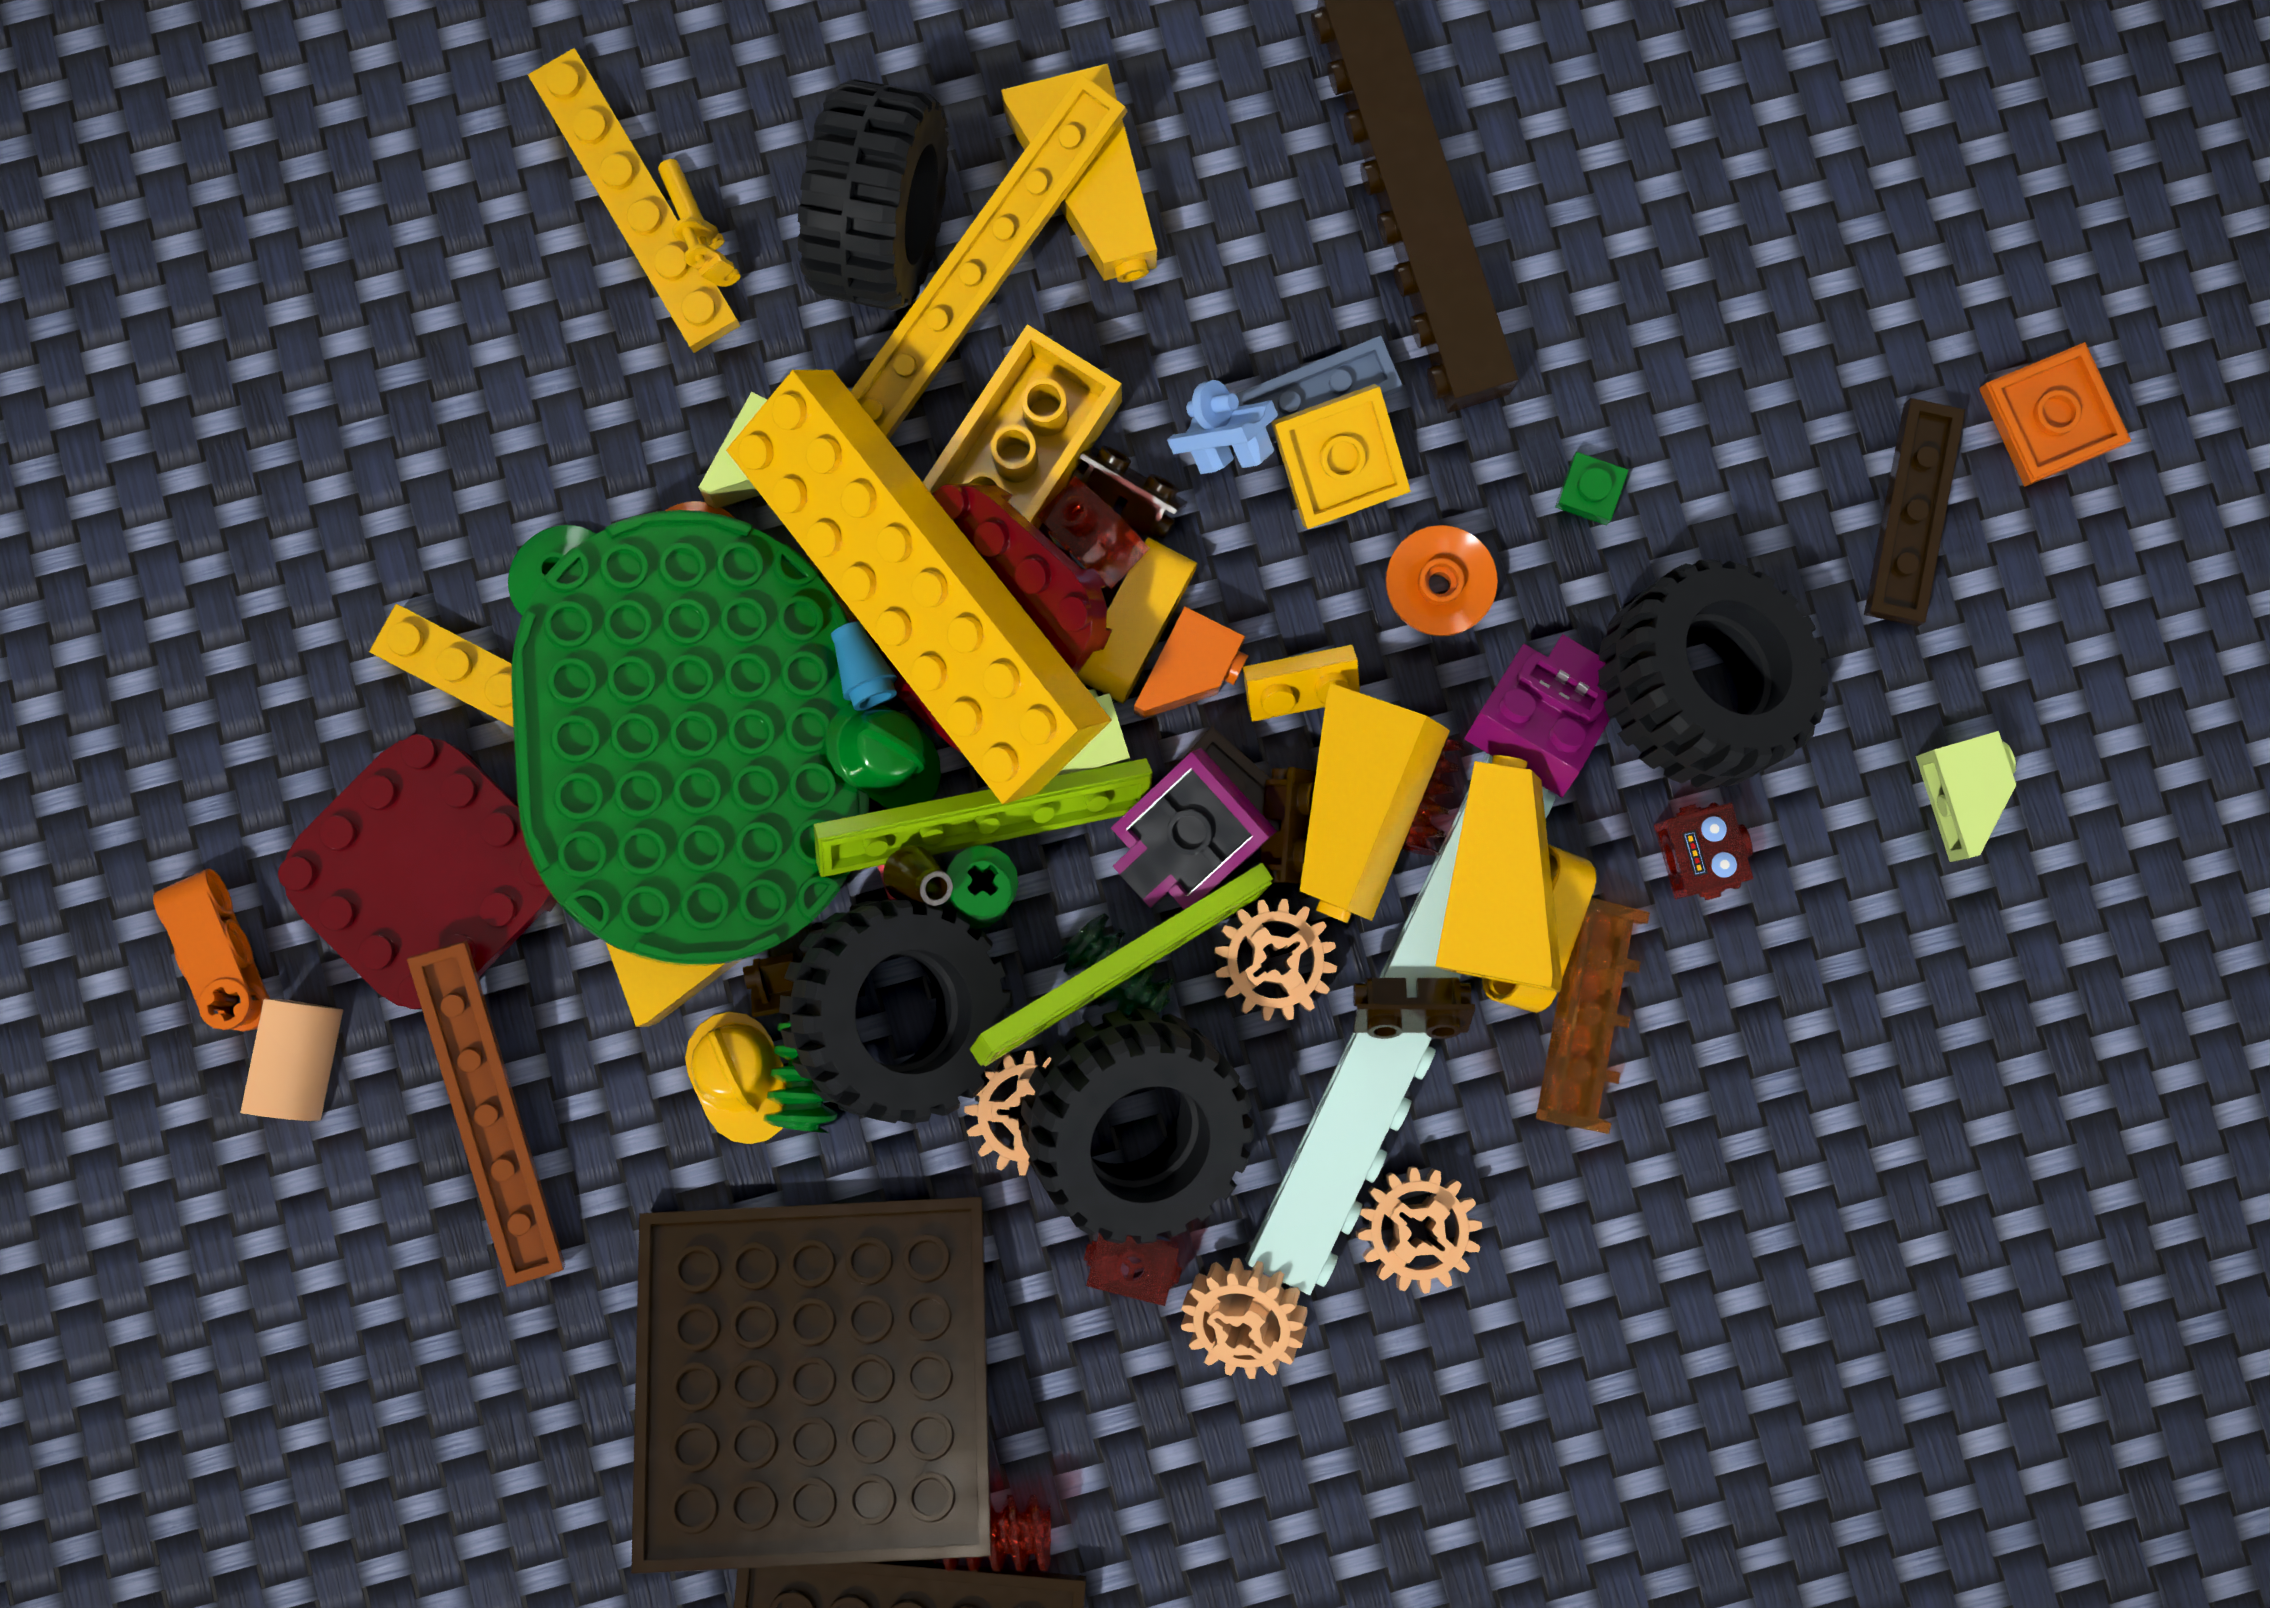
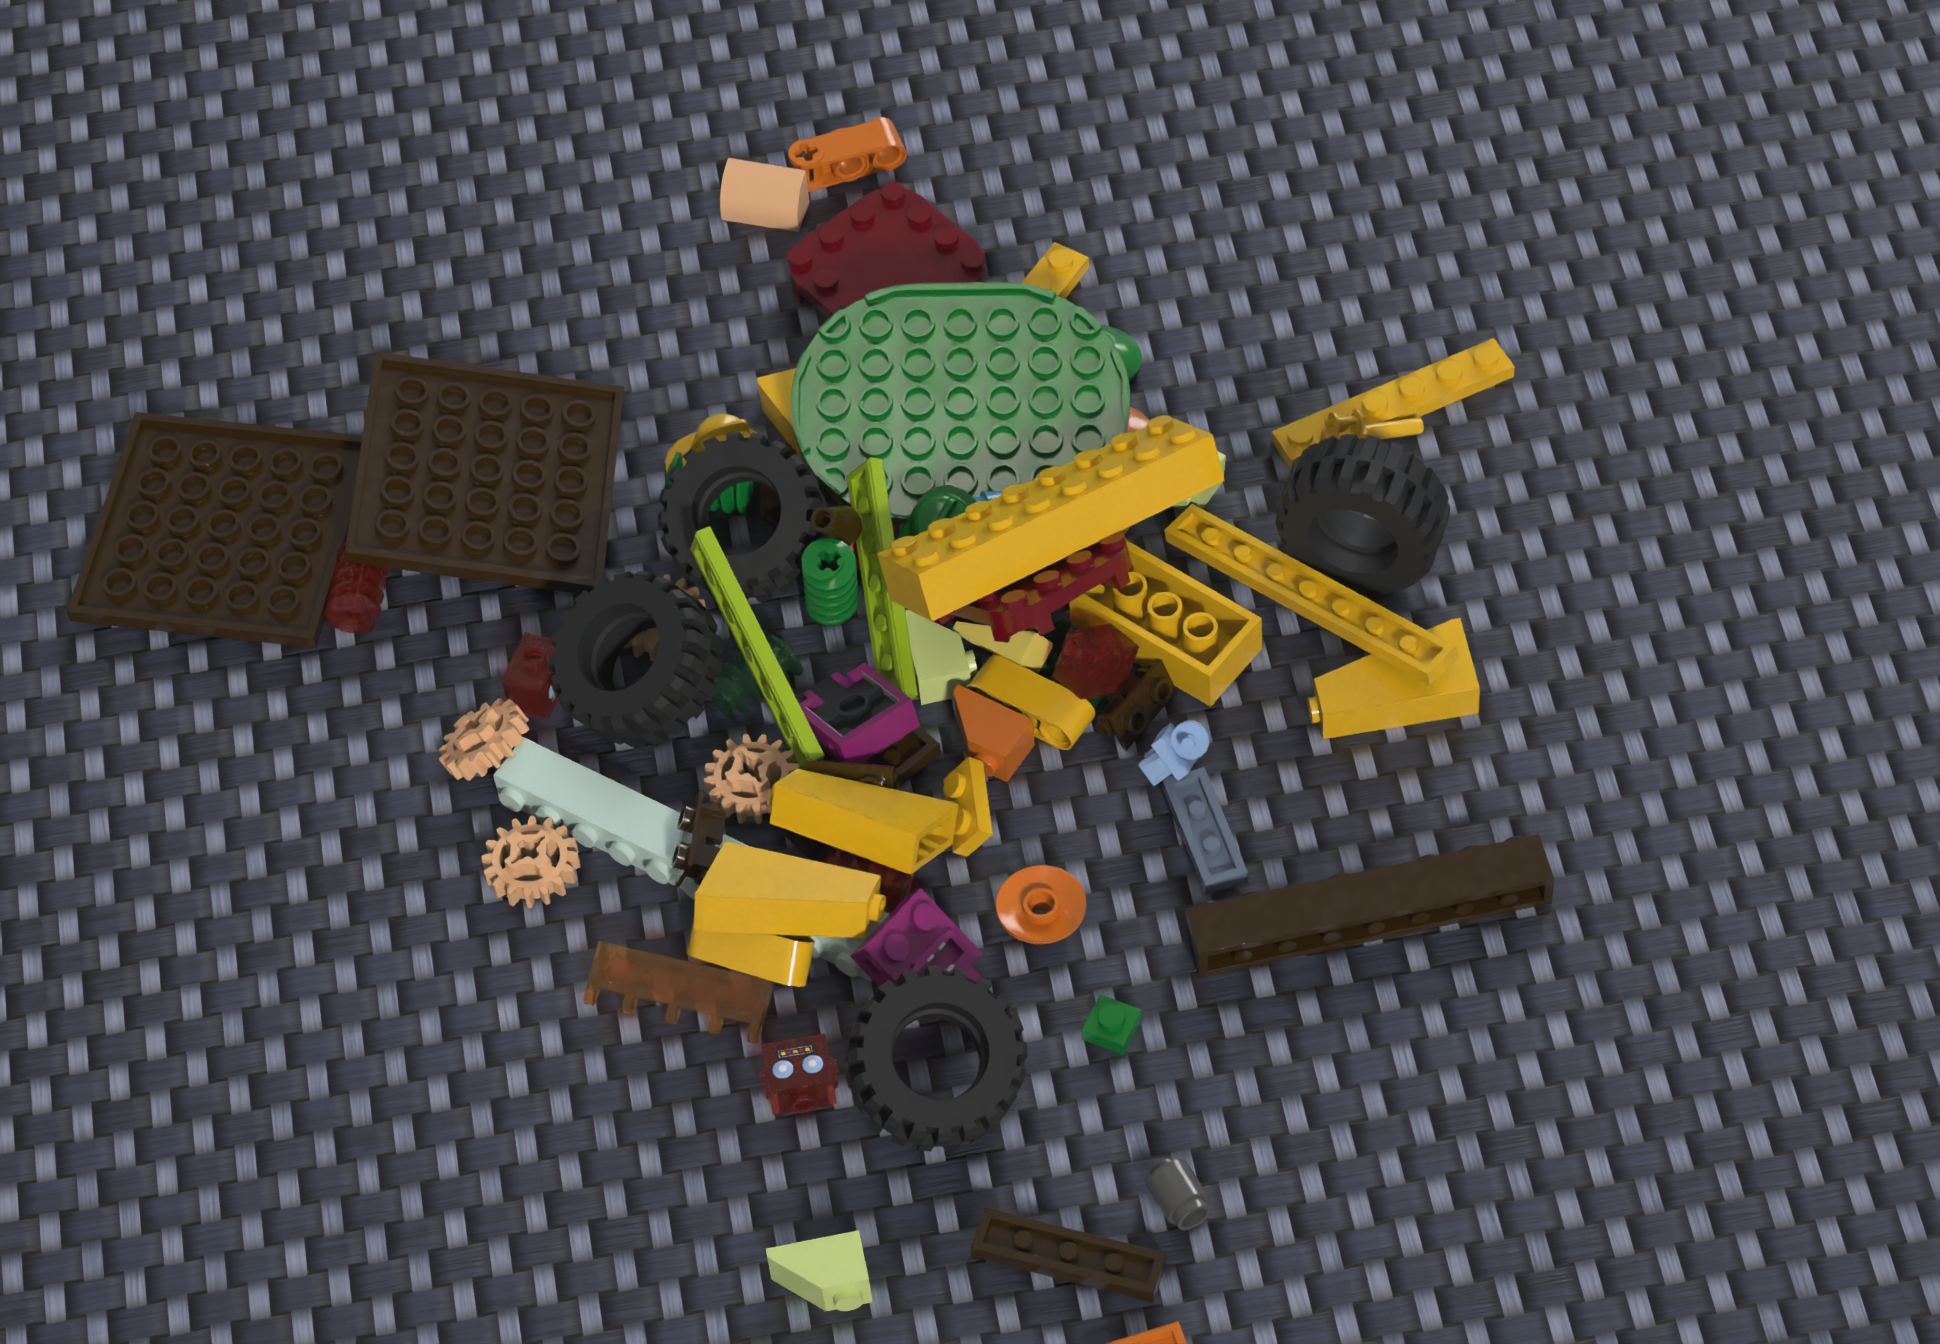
camera: 100 degrees right, 30 degrees down
dark orange plate [407,940,565,1287] -> none
yellow plate [1271,384,1411,529] -> none
none -> dark grey brick [1146,1158,1211,1230]

